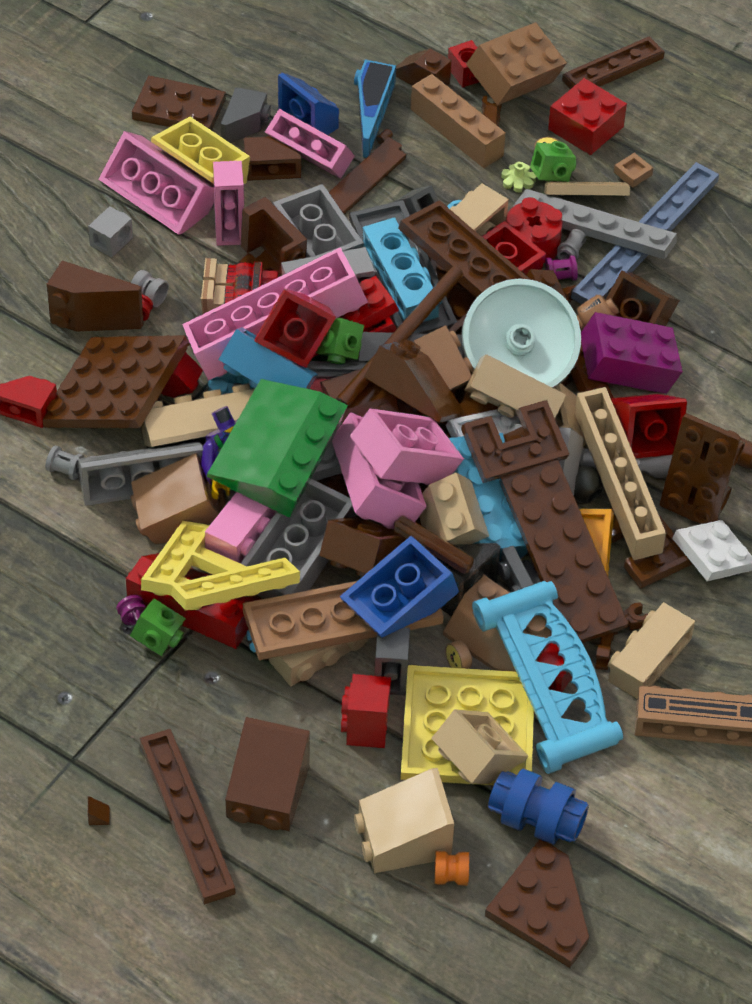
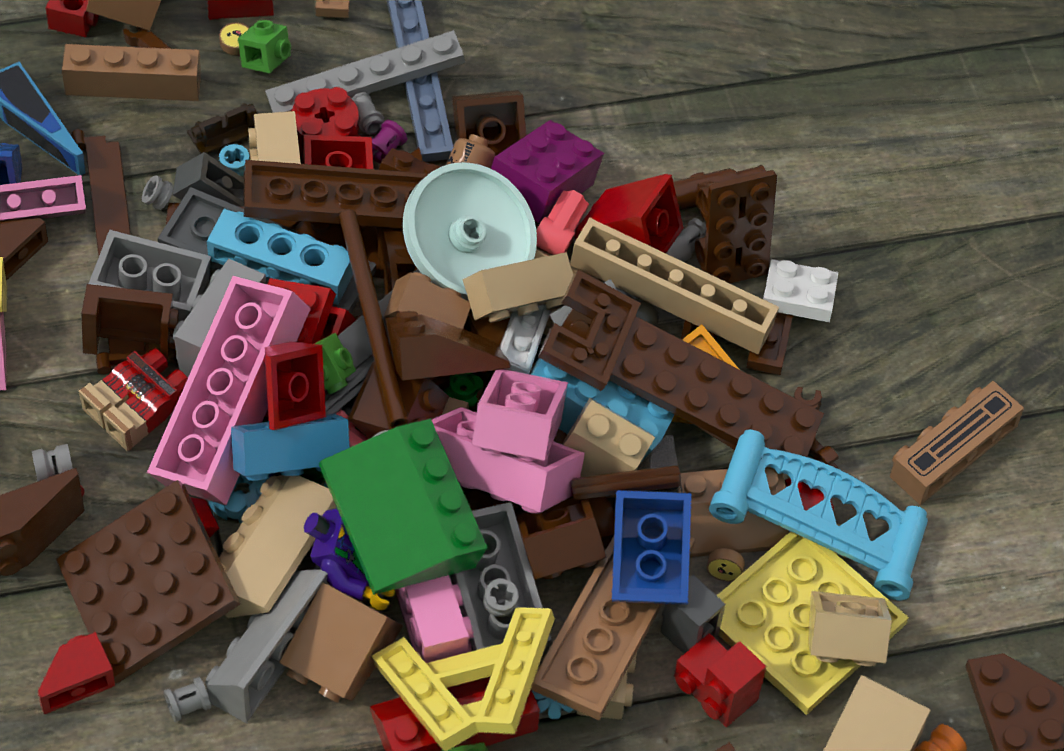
camera: 50 degrees left, 5 degrees up
bright pink brick [213,161,244,246] -> none
reddish brown slope [396,48,452,86] -> none
blue piece [488,768,589,845] -> none
dark grey bracket [498,546,540,593] -> none
yellowish green plant [501,162,536,193] -> none
tan tile [544,181,630,196] -> none
tan brick [608,602,695,699] -> none
none -> light grey bush [142,175,173,210]
none -> dark brown hinge [187,103,257,154]
none -> light grey bush [483,579,518,617]
none -> coral piece [536,190,589,255]

